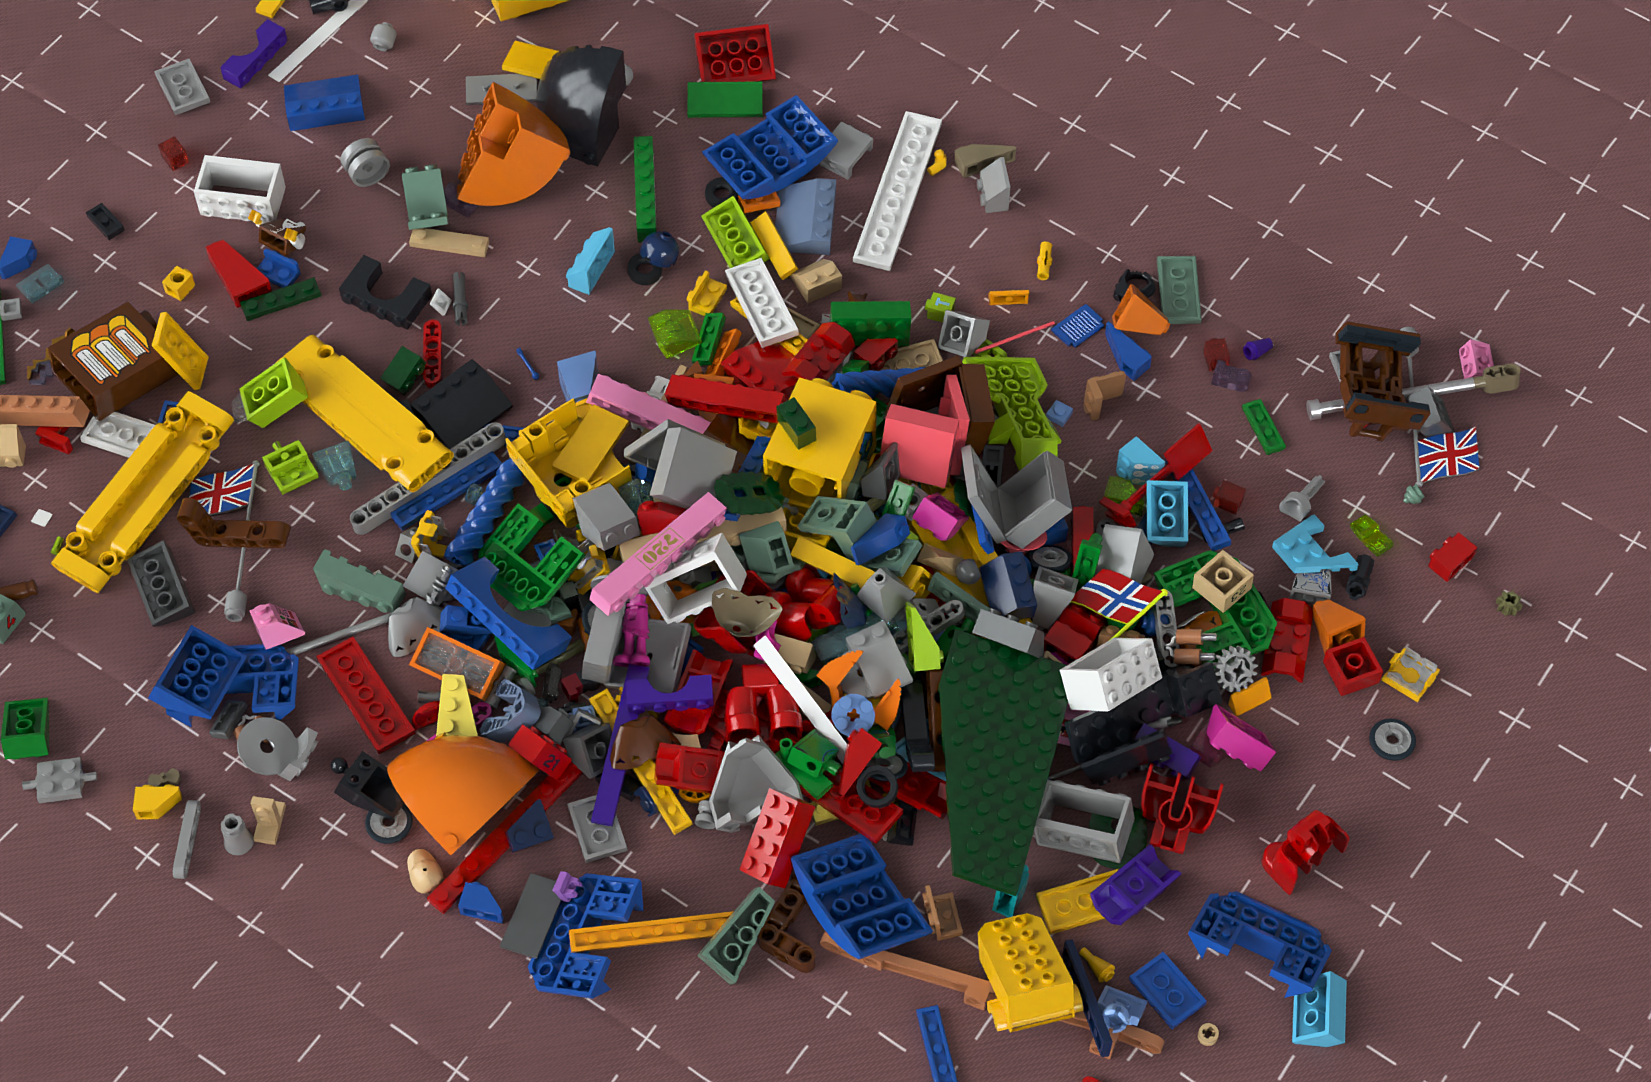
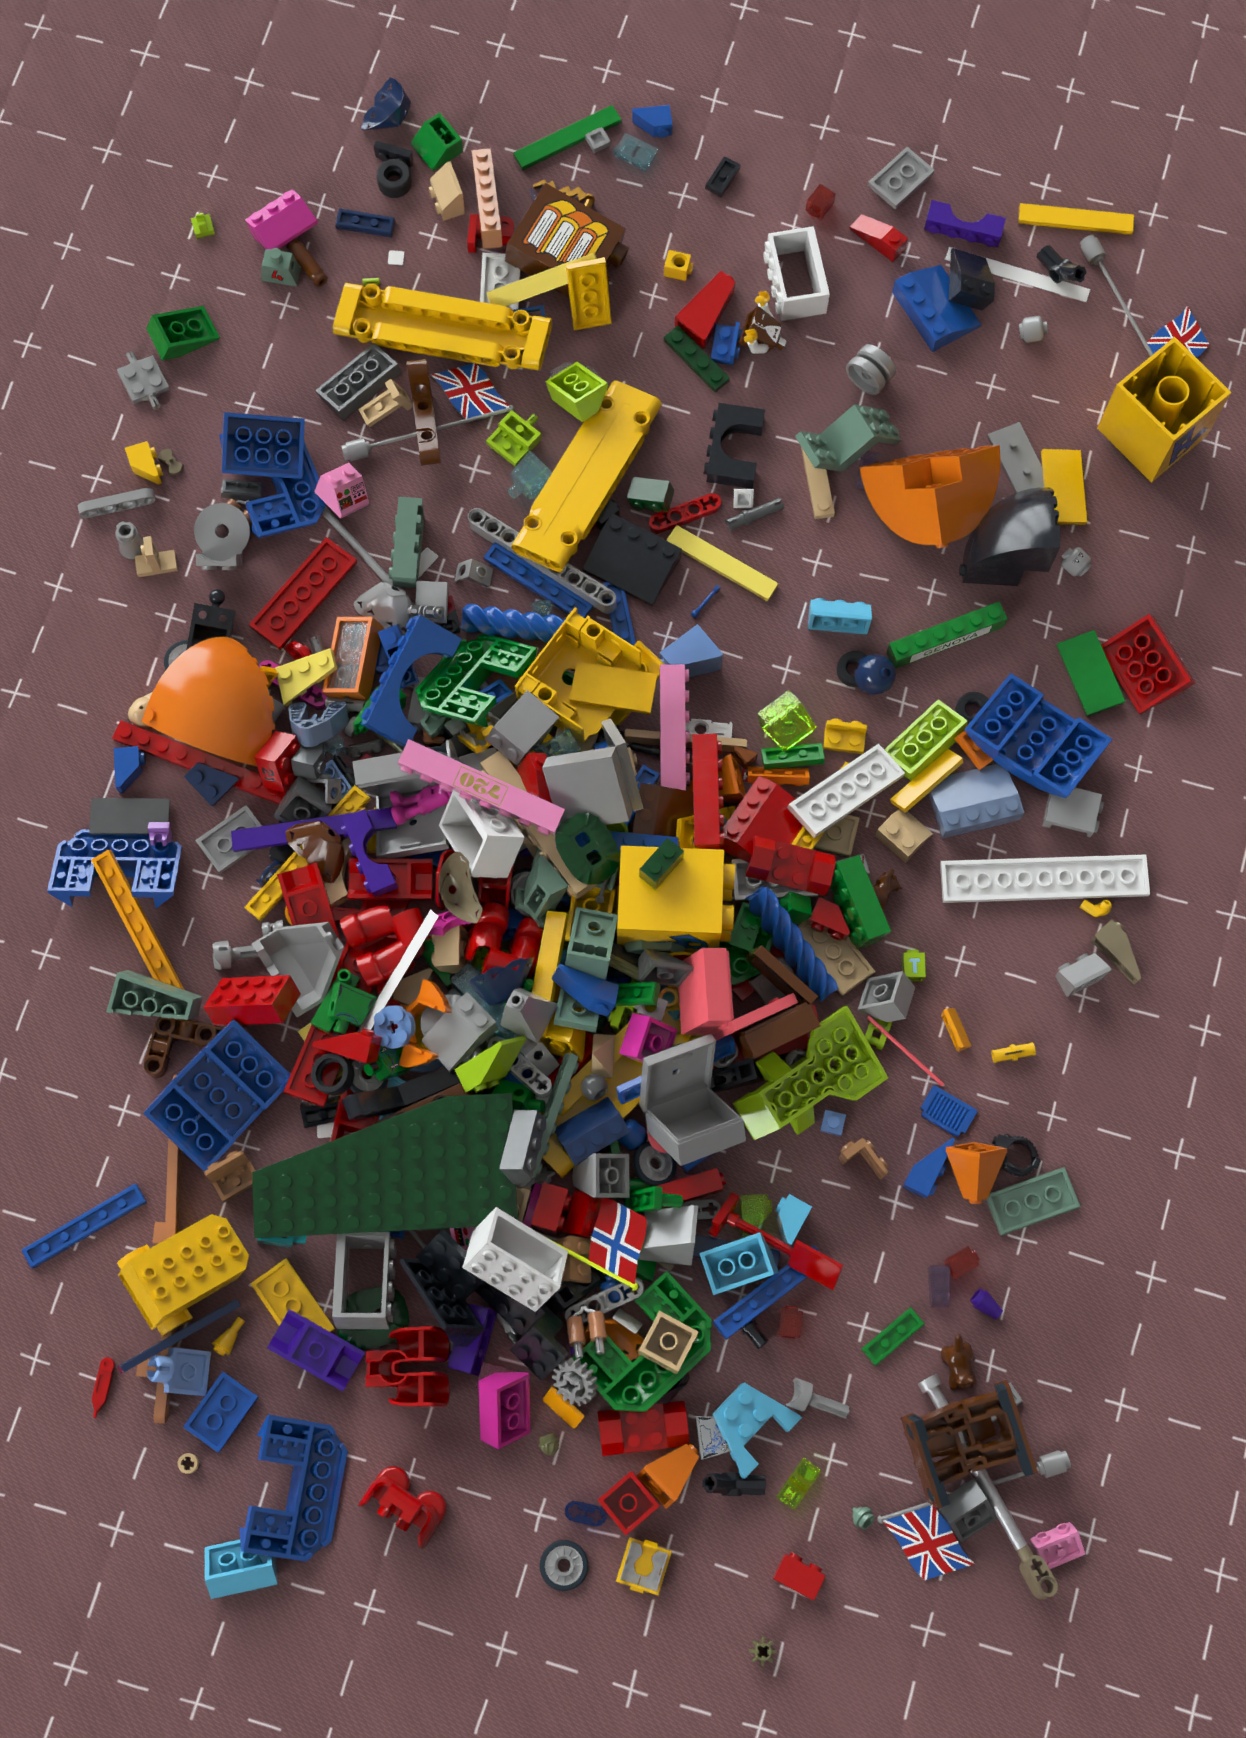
camera: 70 degrees right, 15 degrees up
yellow piece [411,510,451,558] -> none
none -> light grey piece [212,940,259,970]
none -> white sticker [317,1122,334,1138]
none -> tan bracket [358,379,413,427]
none -> light yellow tile [486,252,597,306]
none -> olive plate [538,1433,560,1455]
none -> clear blue beam [565,1501,606,1527]
none -> light yellow tile [666,525,778,602]
none -> red slope [849,215,908,262]
none -> reddish brown animal [941,1334,976,1390]
none -> black slope [949,248,995,311]

